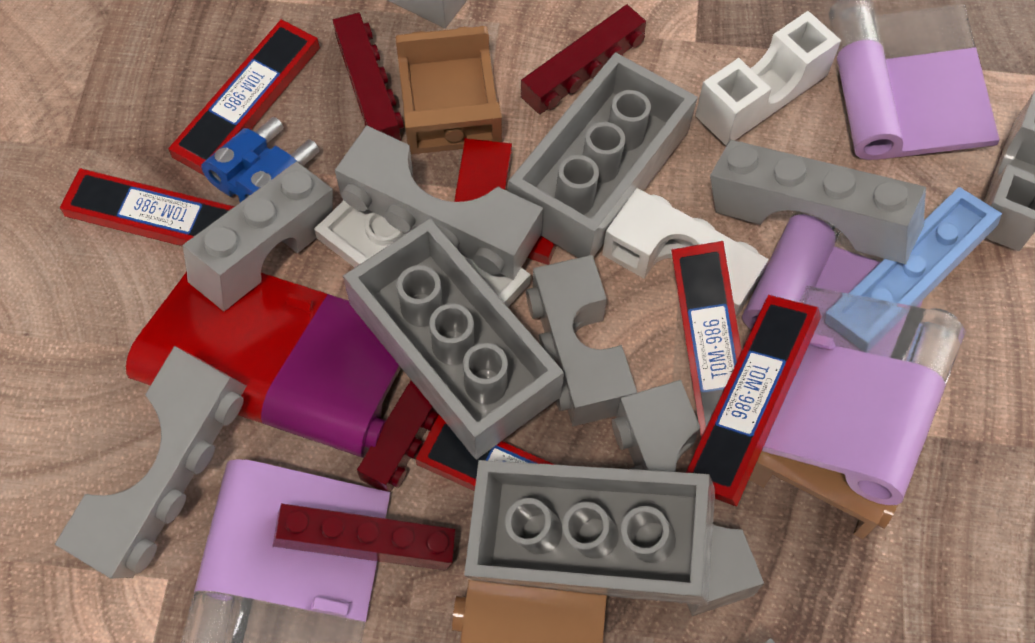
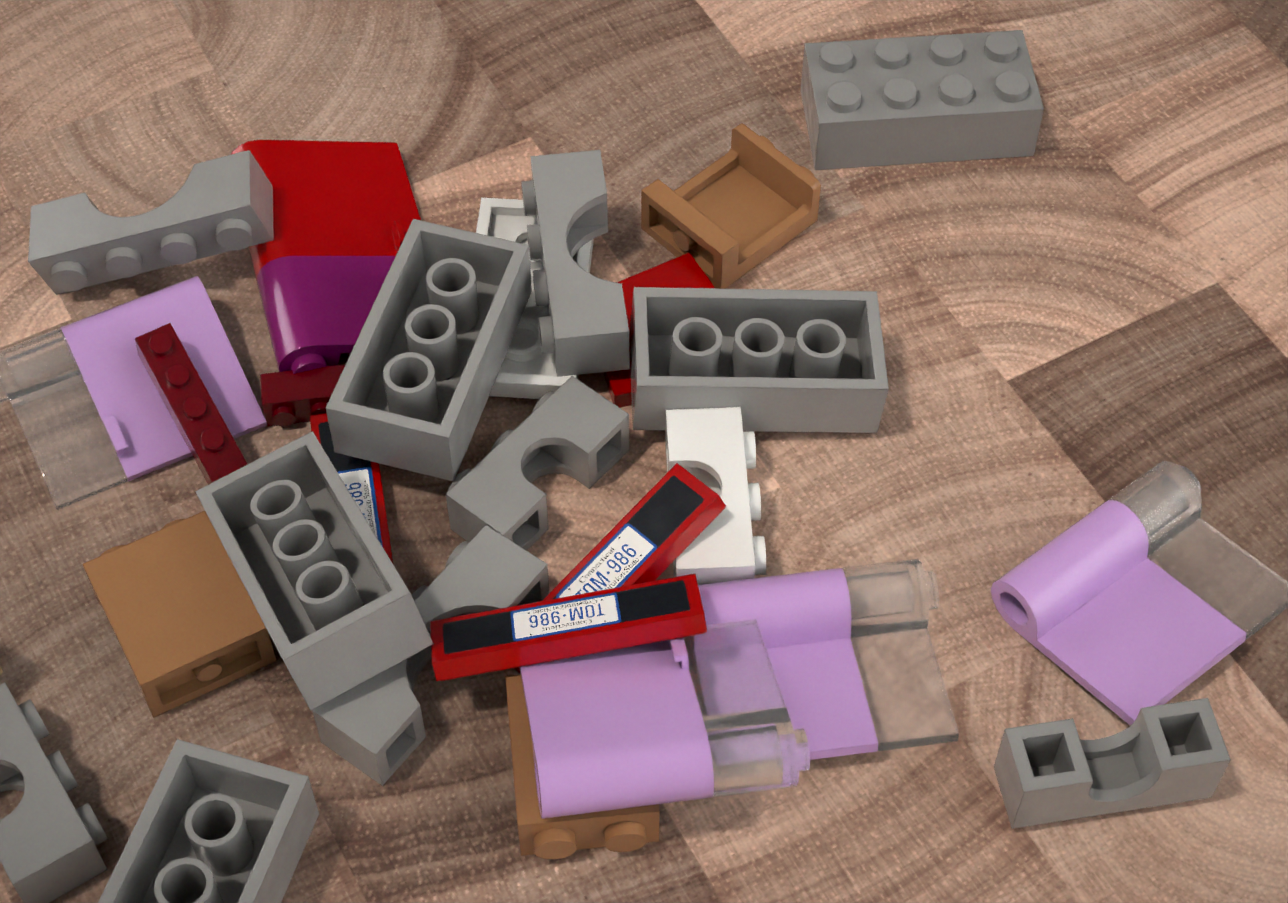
camera: 55 degrees right, 10 degrees down
tile [60,168,235,246] -> none
tile [168,19,320,177] -> none
light grey arch [183,161,333,311] -> none
blue piece [201,117,319,202] -> none
dark red piece [332,12,404,141] -> none
dark red piece [521,4,646,115] -> none
white arch [695,11,841,146] -> none
light grey arch [710,139,926,264] -> none
light blue plate [825,187,1002,353] -> none

